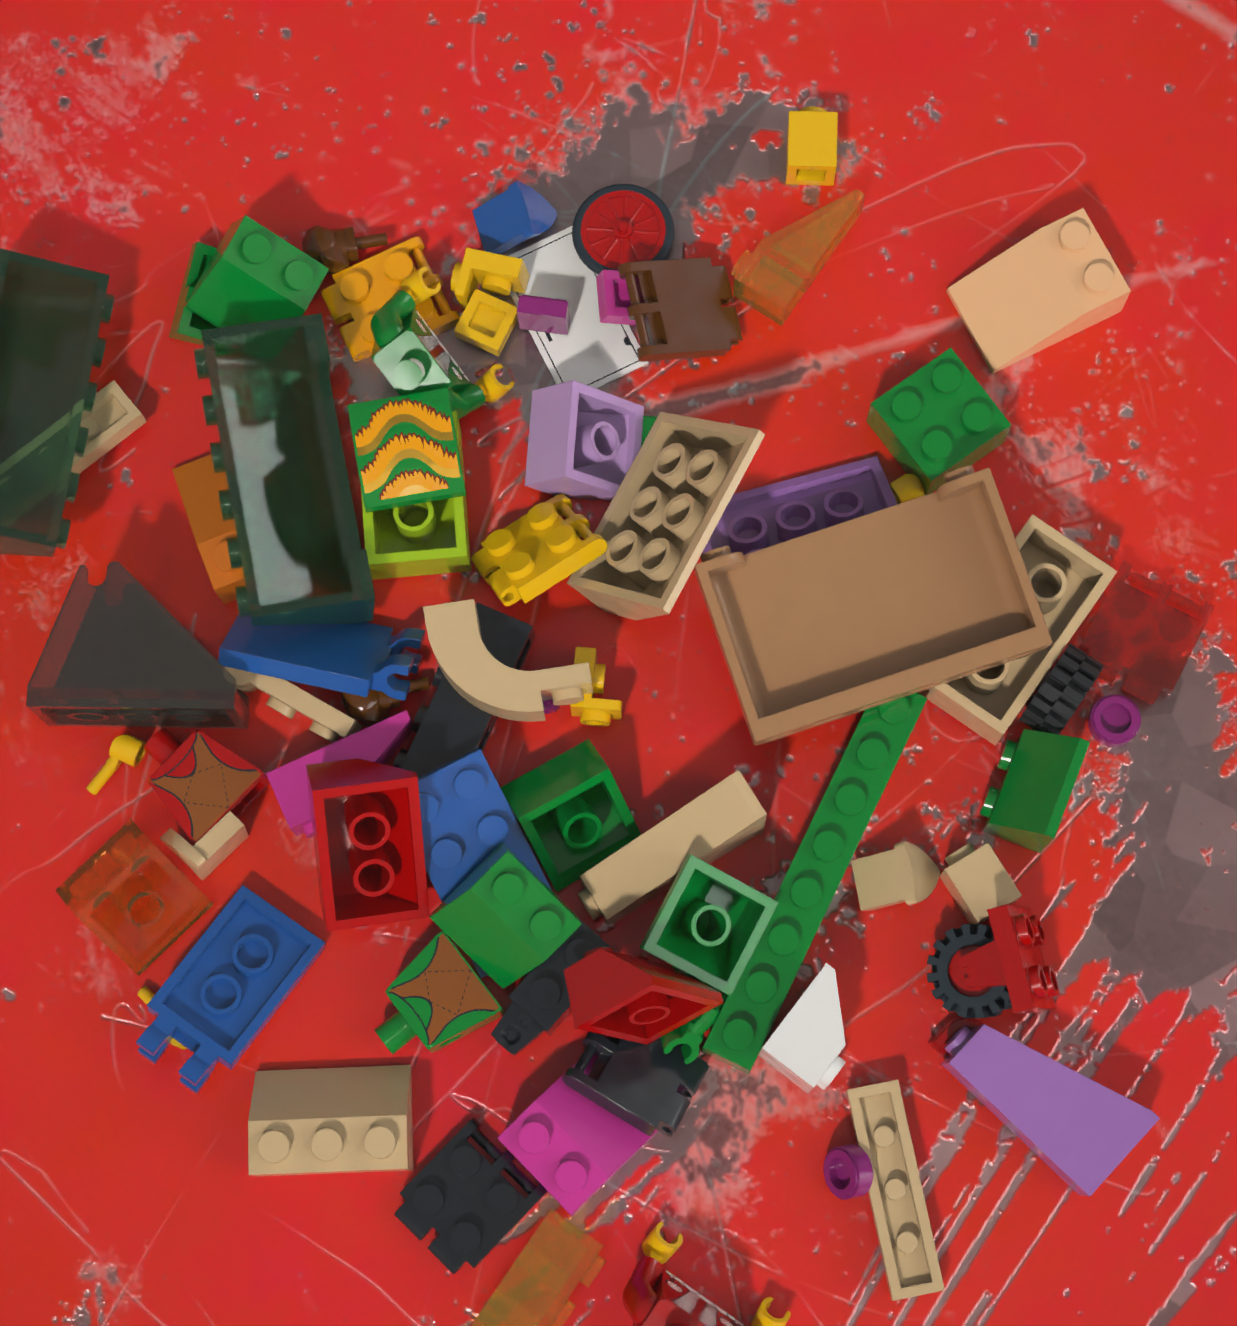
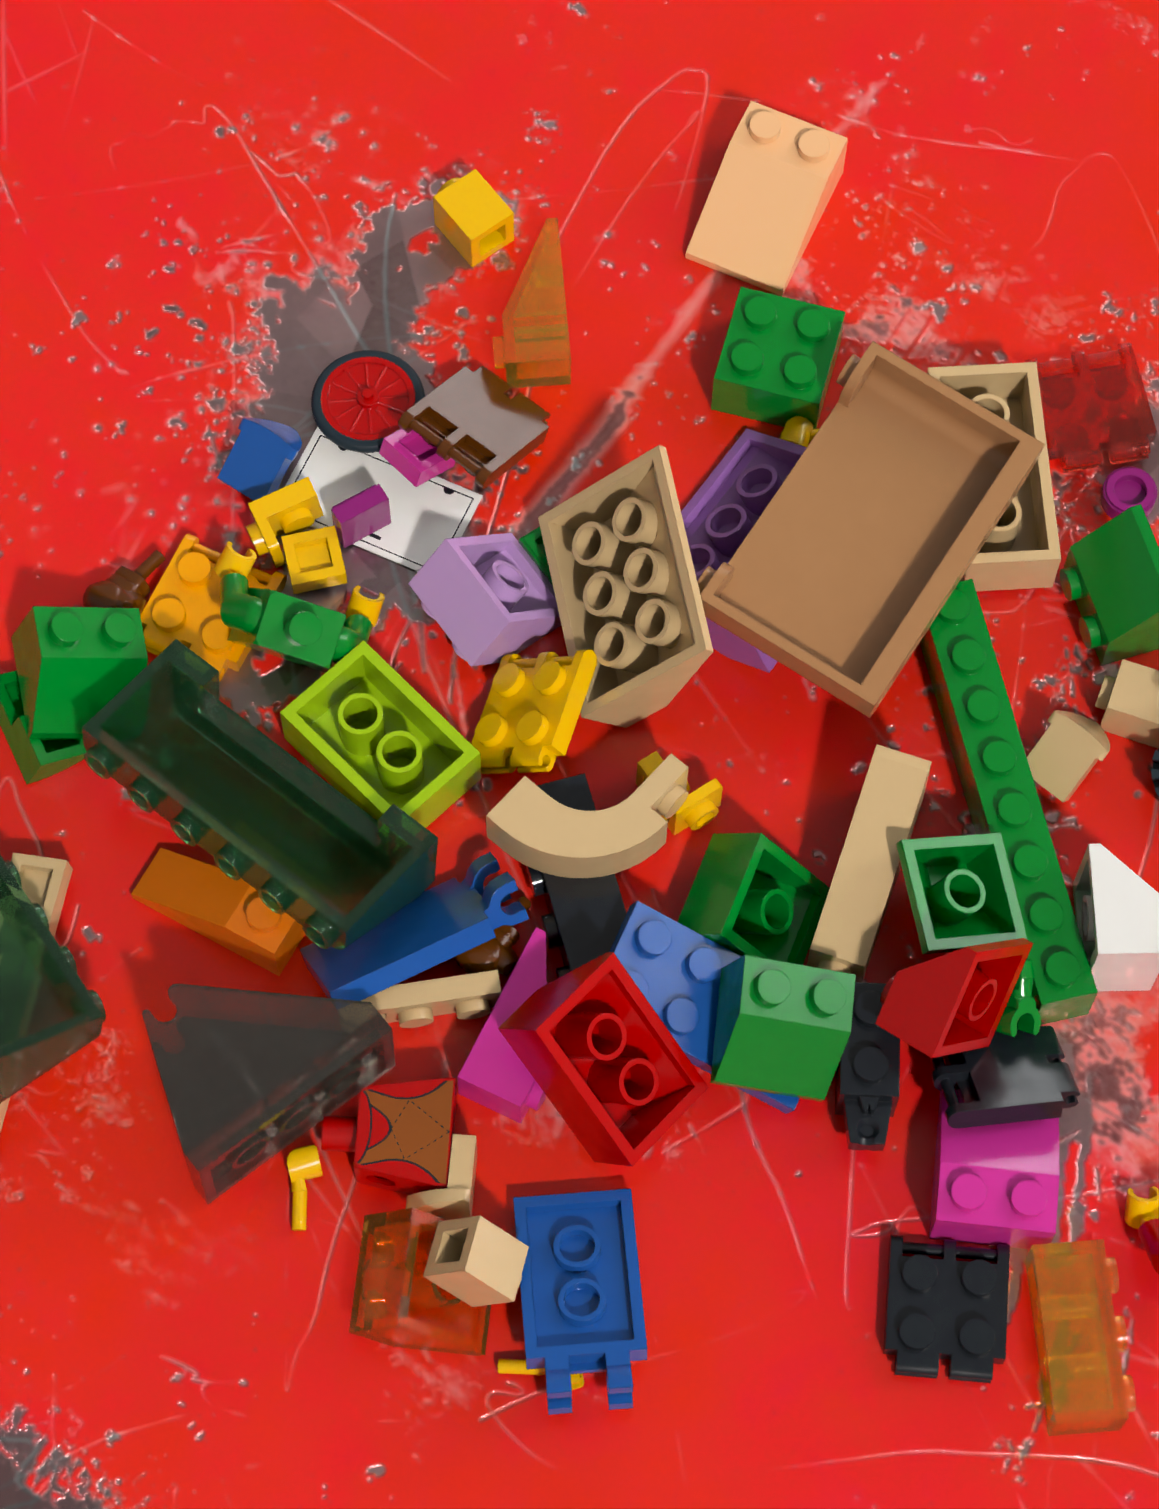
camera: 45 degrees left, 10 degrees down
tan slope [248,1065,414,1177] -> none
slope [348,388,466,513] -> none
torso [374,930,505,1054] -> none
black tyre [1019,643,1105,734] -> none
none -> tan brick [423,1215,529,1307]

